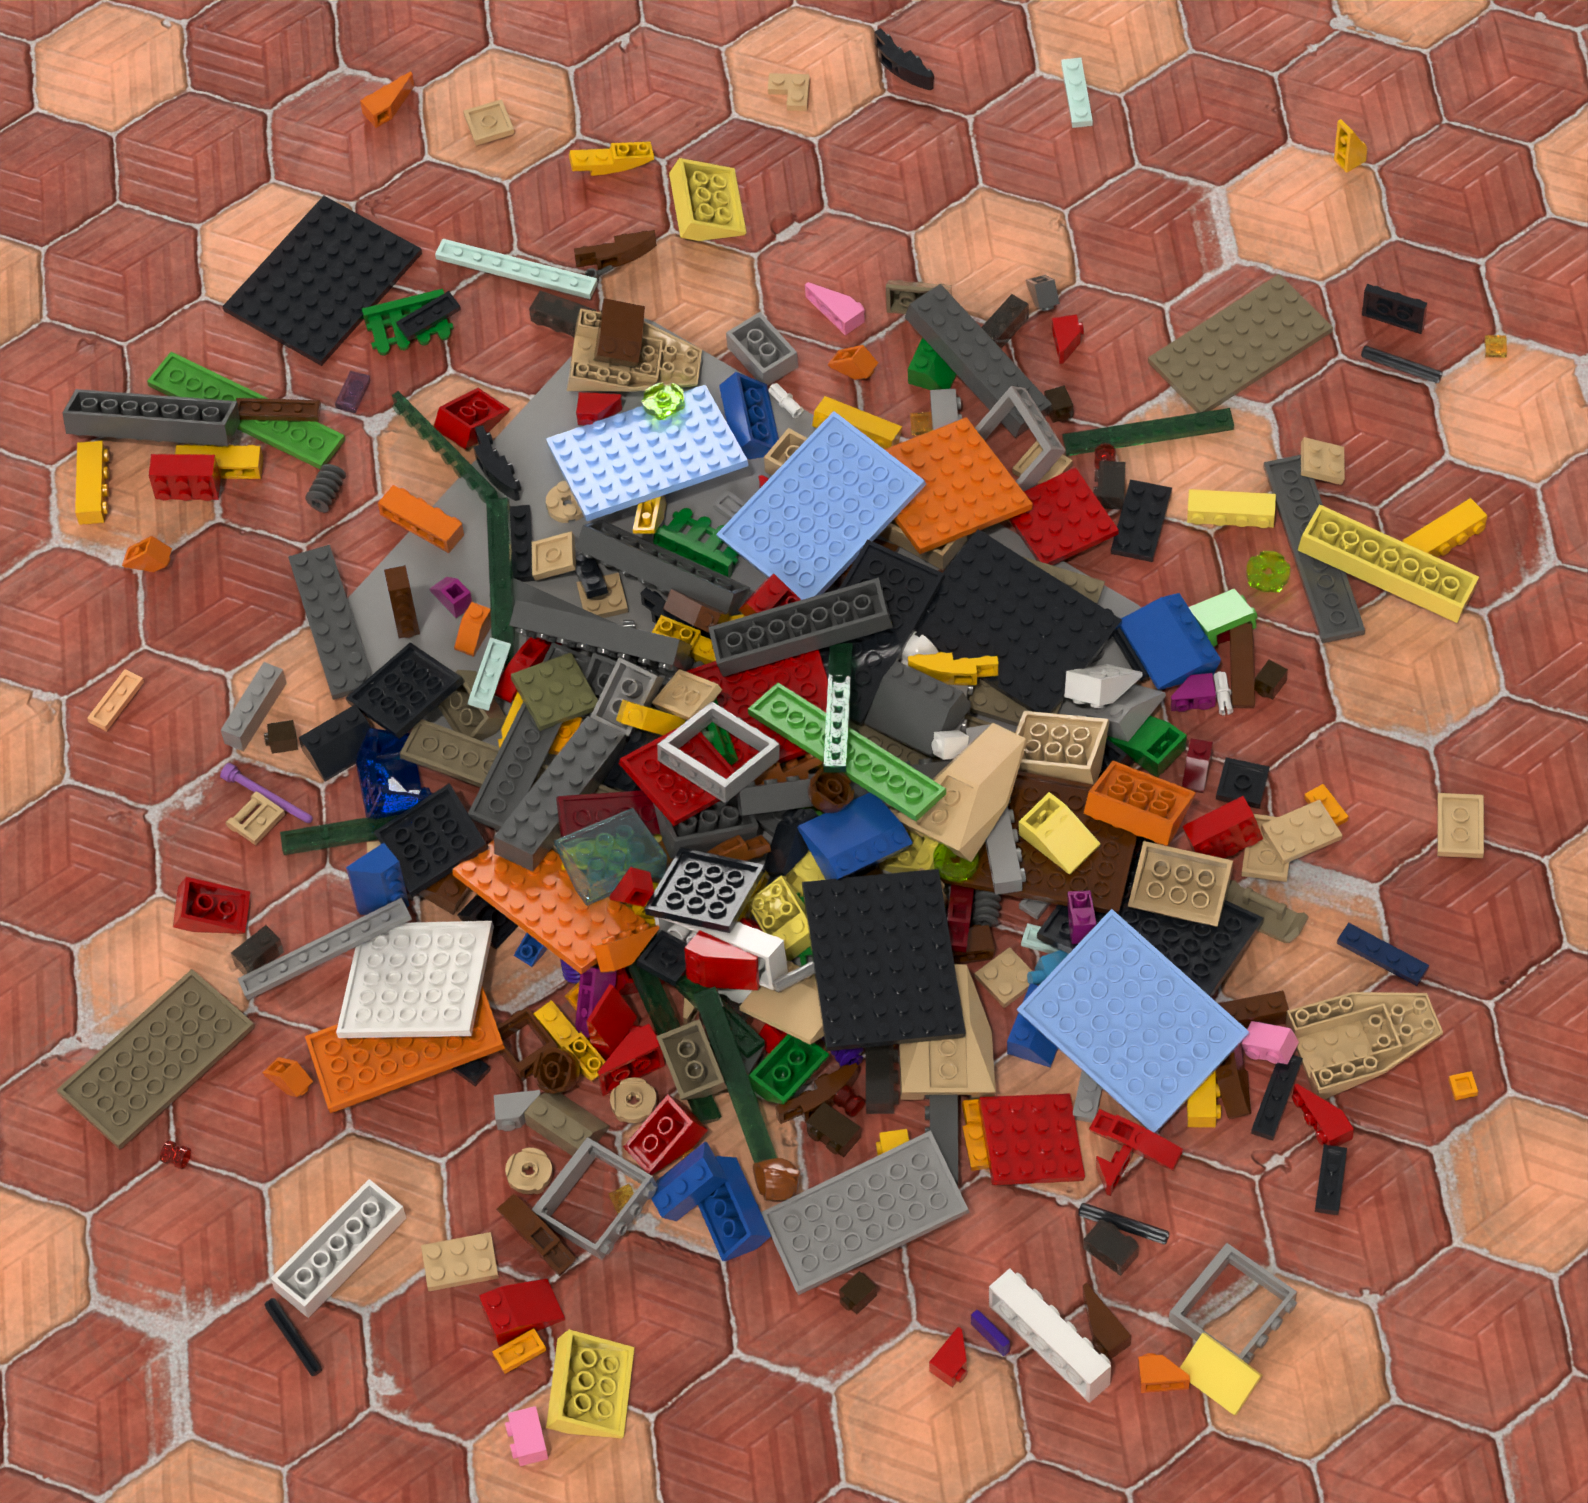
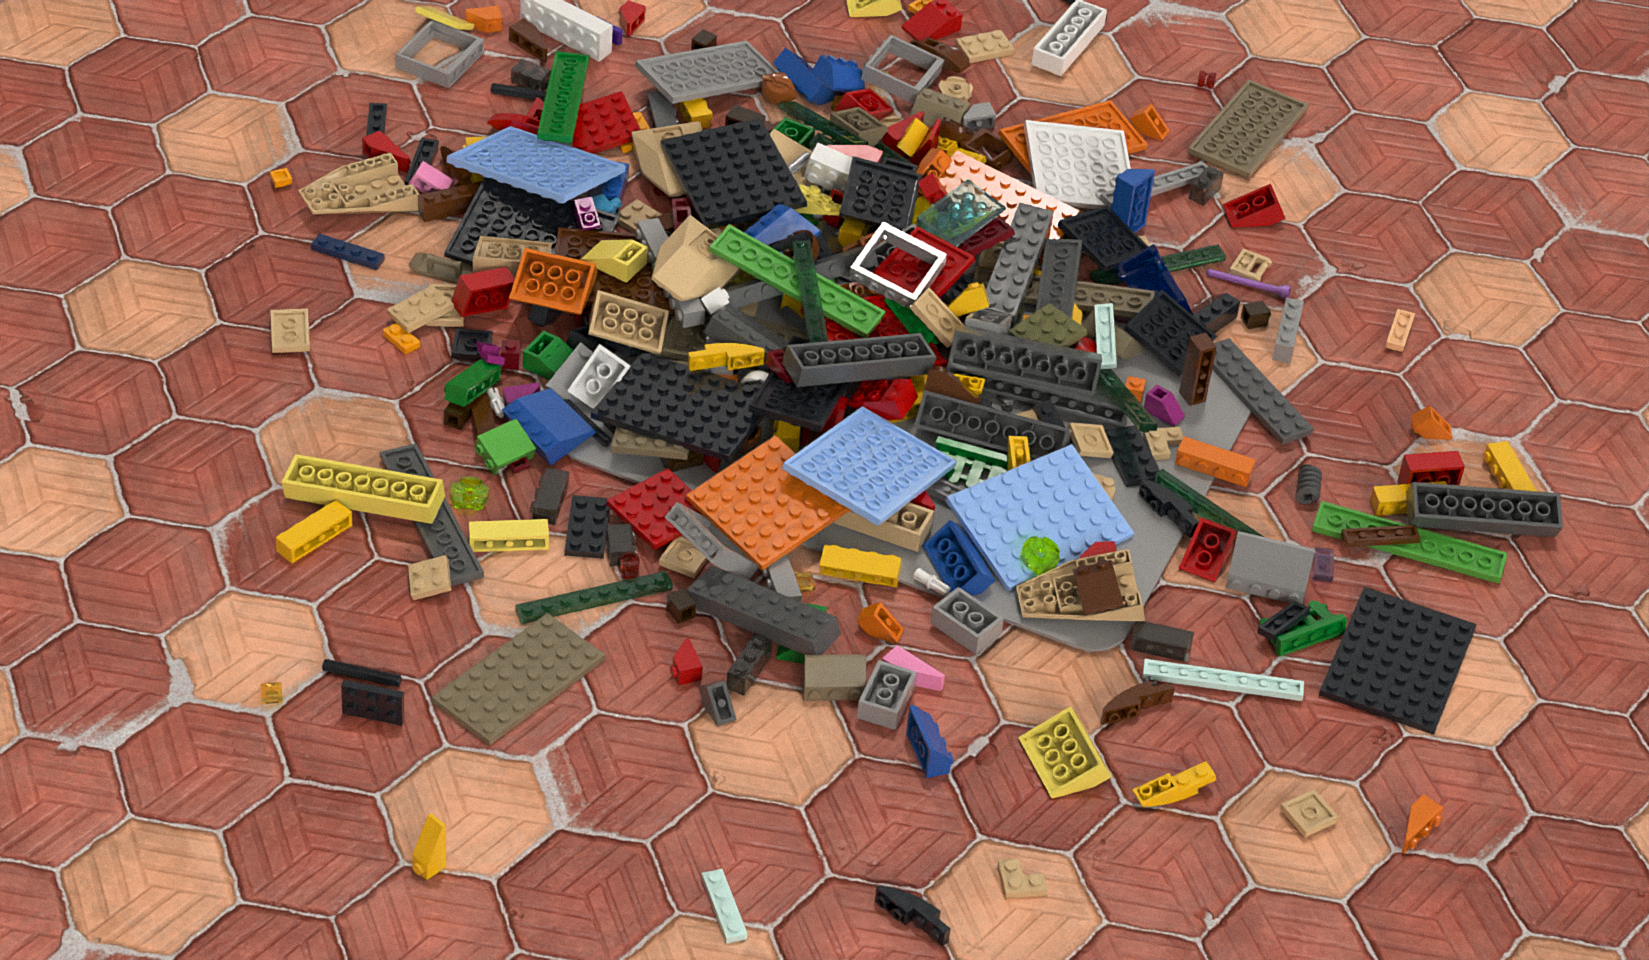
camera: 160 degrees right, 15 degrees down
none -> green brick [444,358,502,407]
none -> magenta slope [476,342,505,365]
none -> clear smoke brick [530,468,569,525]
none -> green plate [537,51,590,143]
none -> dark red slope [765,349,793,383]
none -> black pin [767,231,811,252]
none -> light grey brick [857,660,917,730]
none -> yellow slope [897,117,929,157]
none -> blue slope [906,705,953,778]
none -> tan plate [1143,427,1184,460]
none -> light grey slope [1225,531,1315,604]

